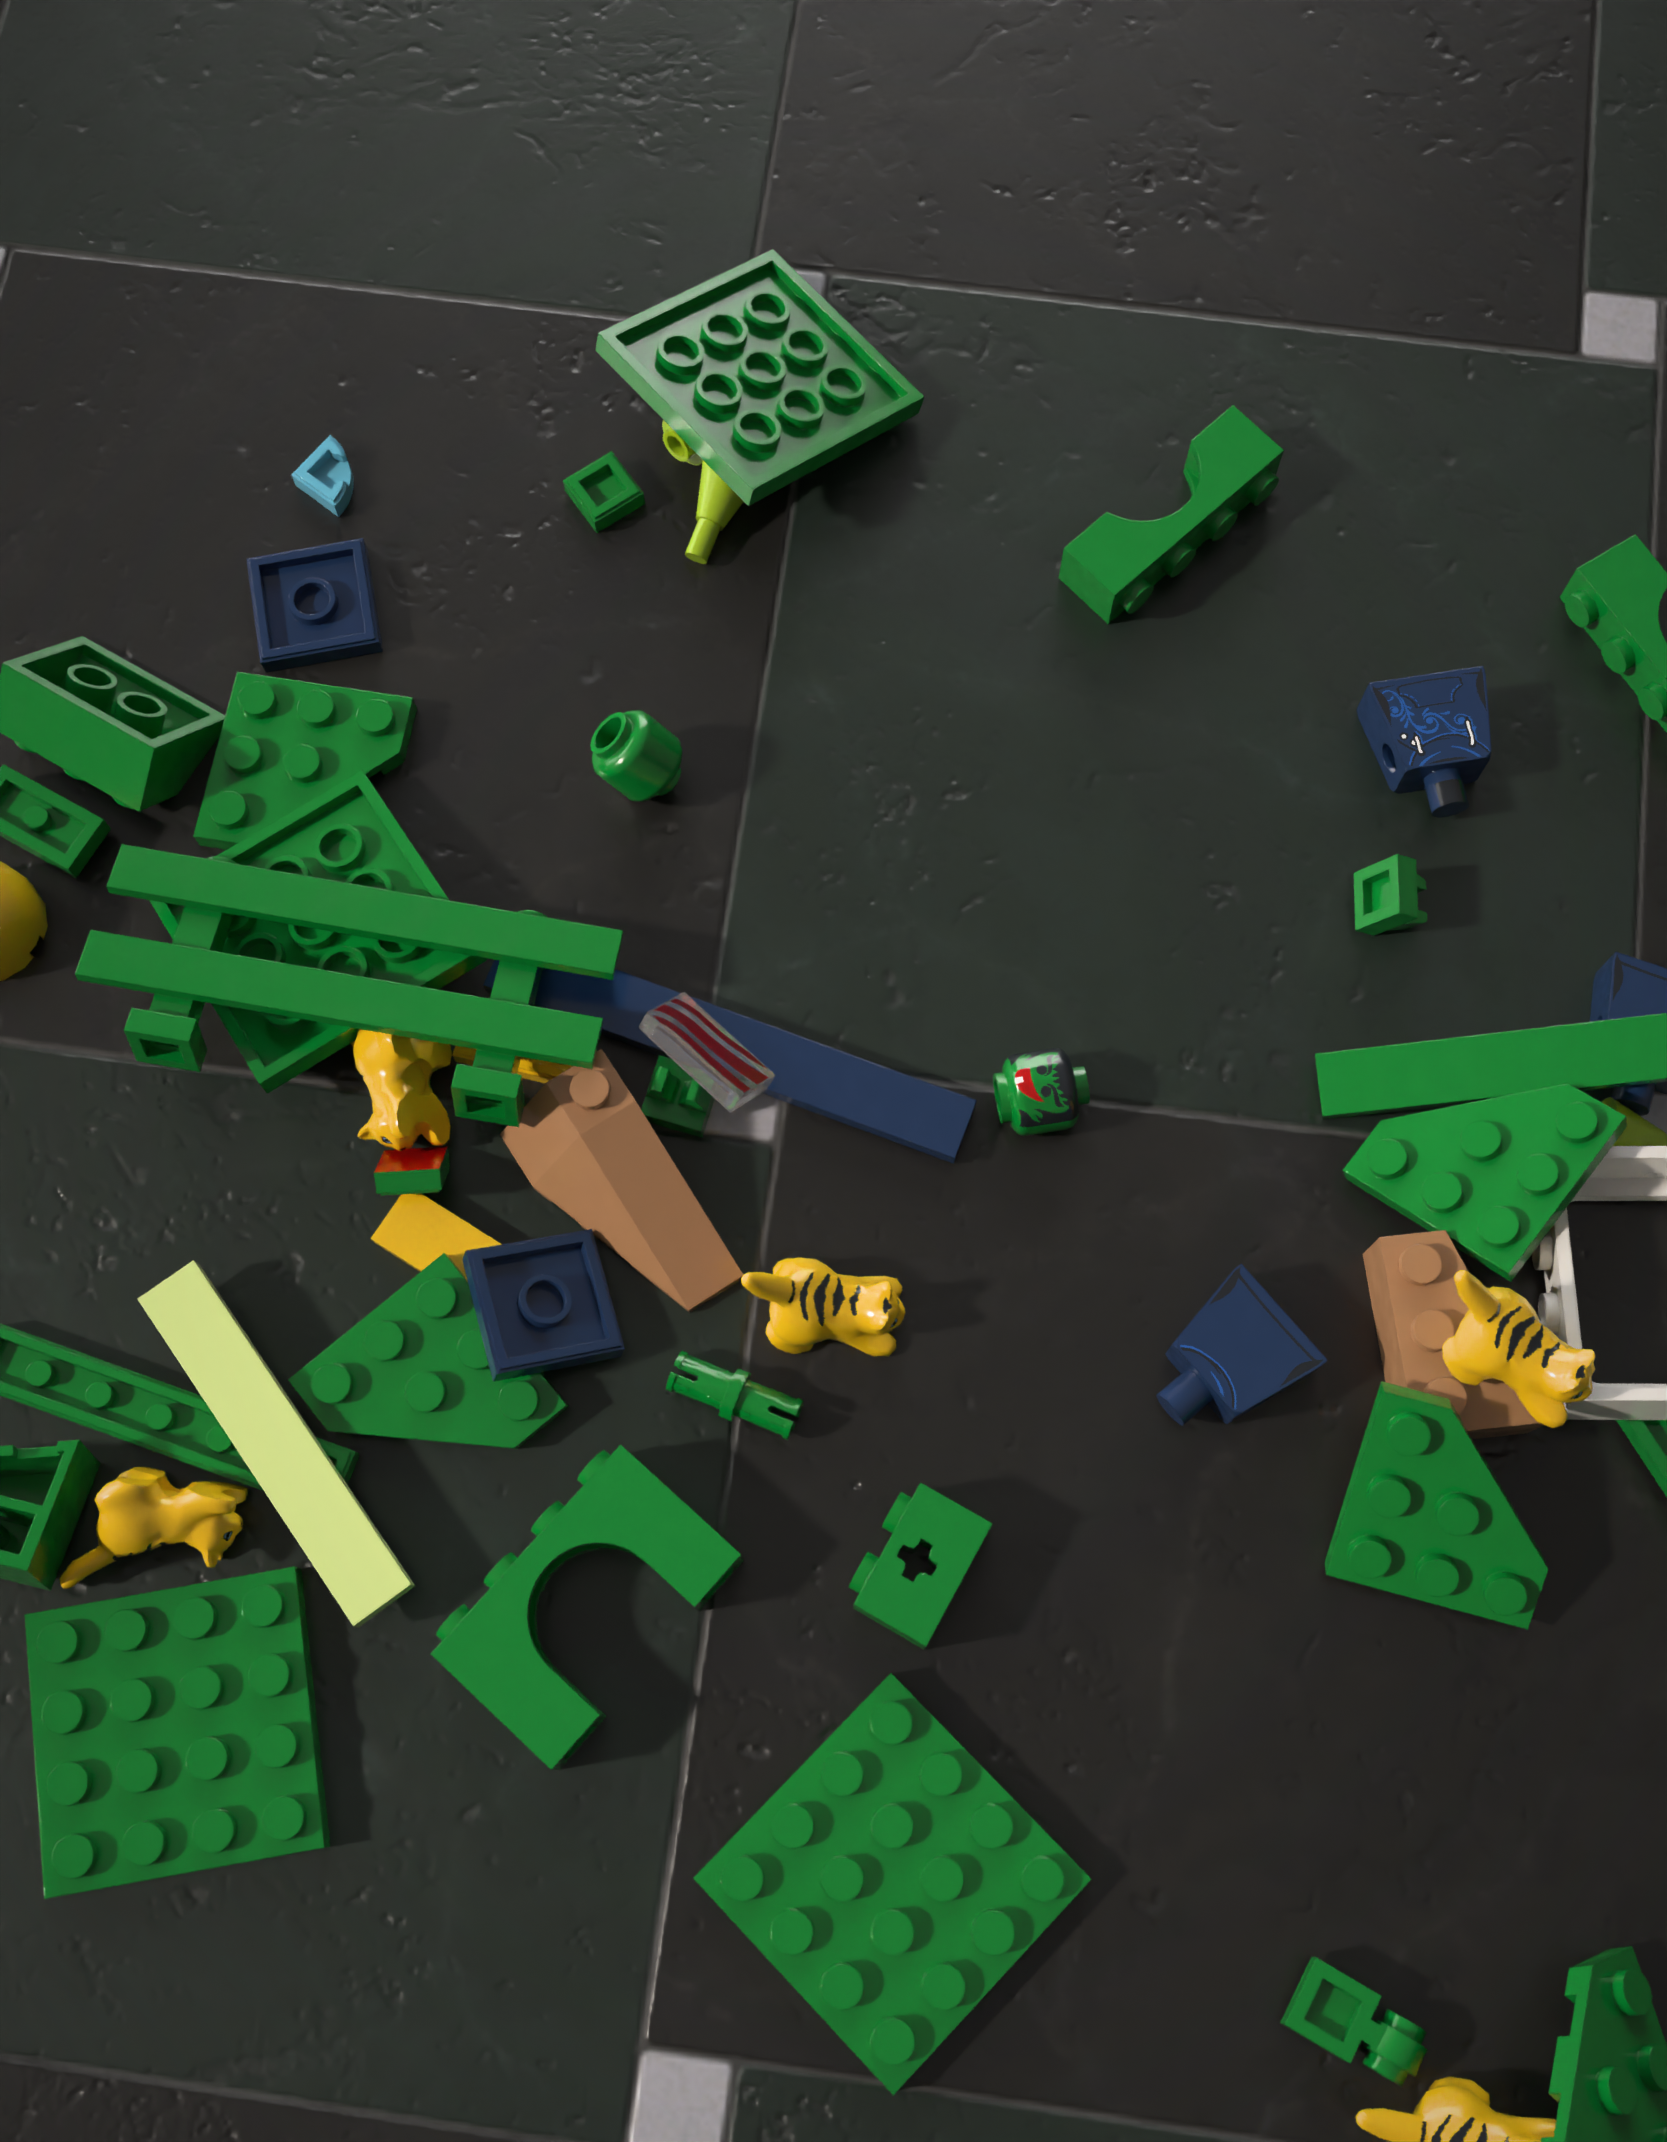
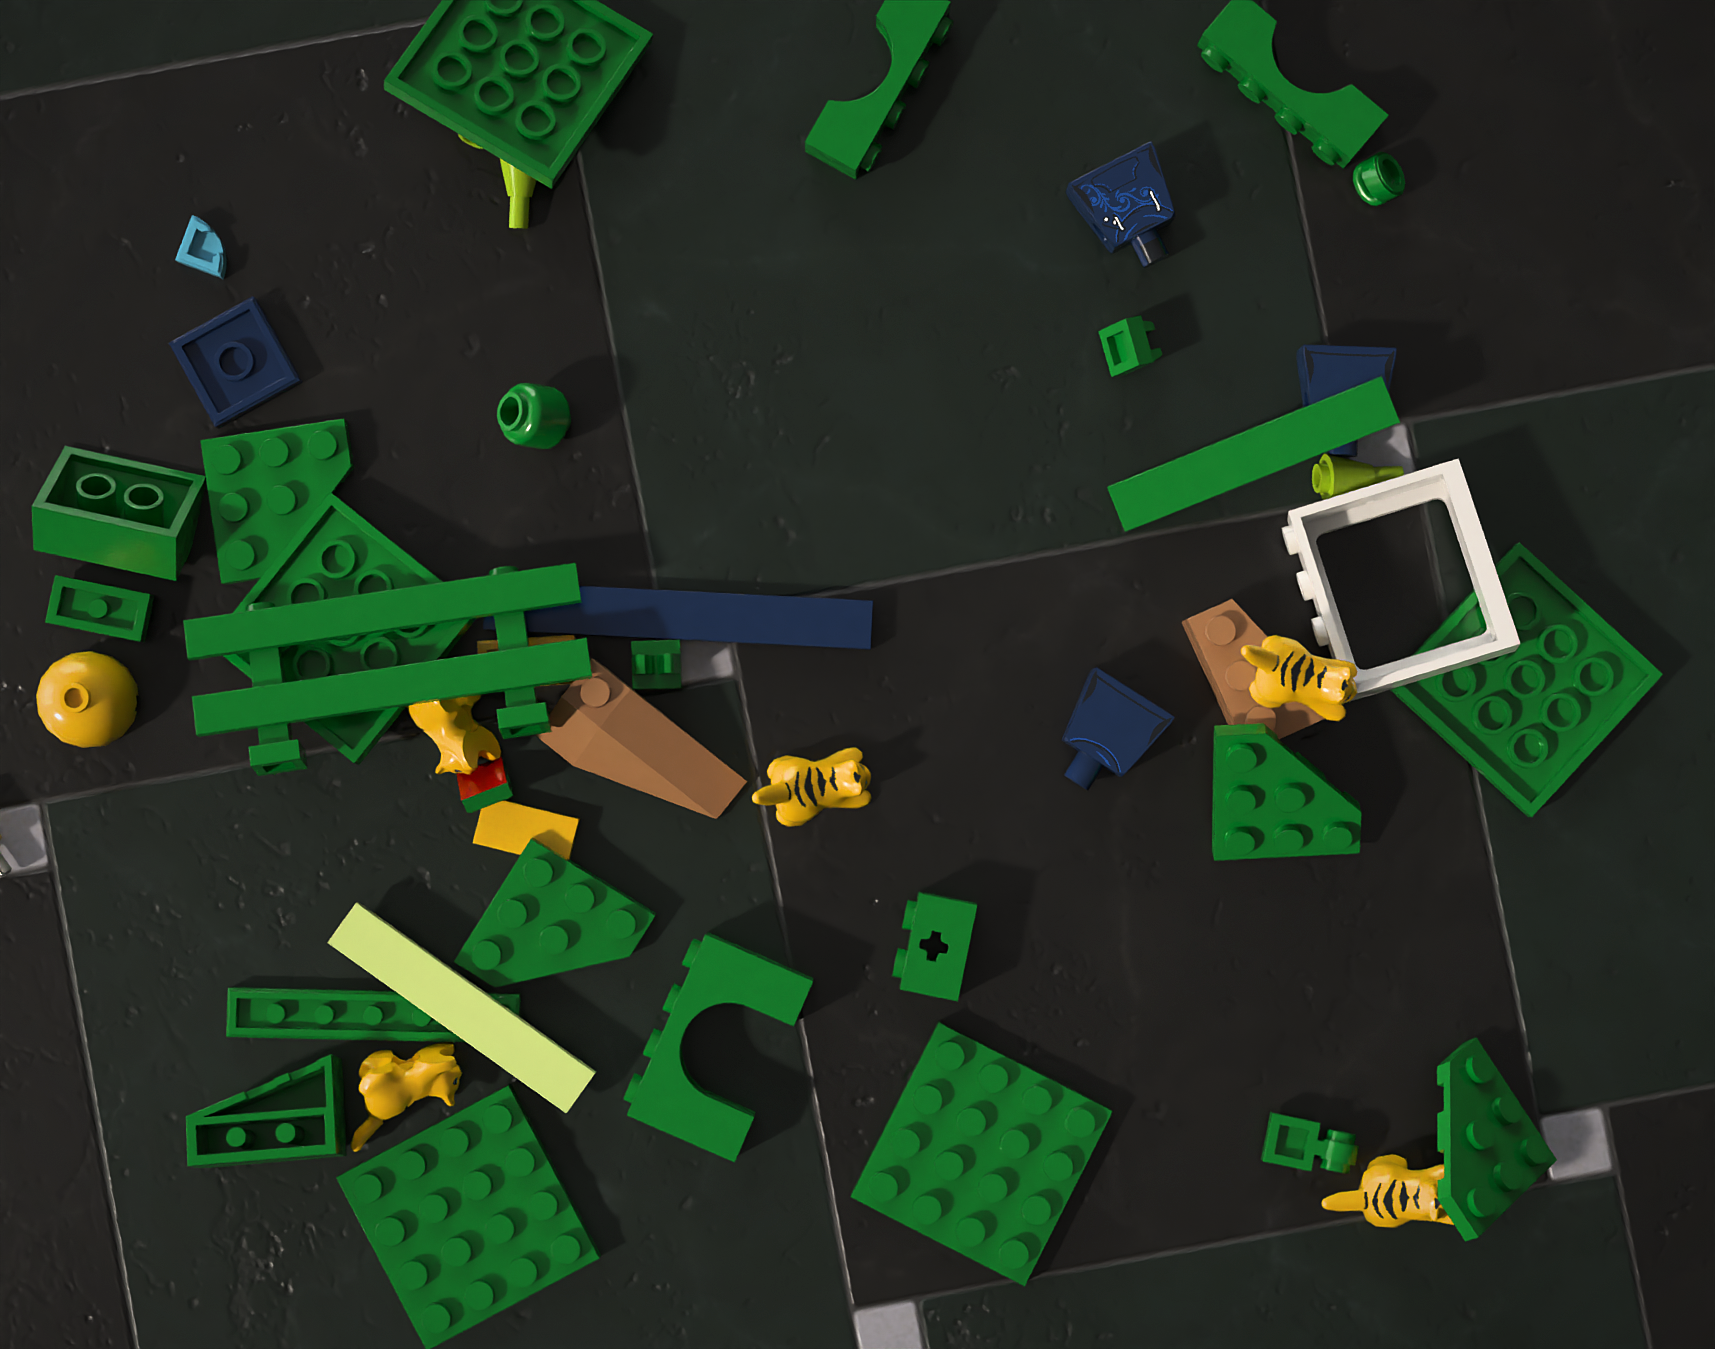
camera: 20 degrees left, 15 degrees up
dark blue tile [462,1229,625,1382] -> none
green tile [563,451,645,533] -> none
clear tile [638,992,776,1112] -> none
green pin [666,1350,804,1440] -> none
head [993,1048,1090,1136] -> none
green plate [1343,1083,1627,1282] -> none

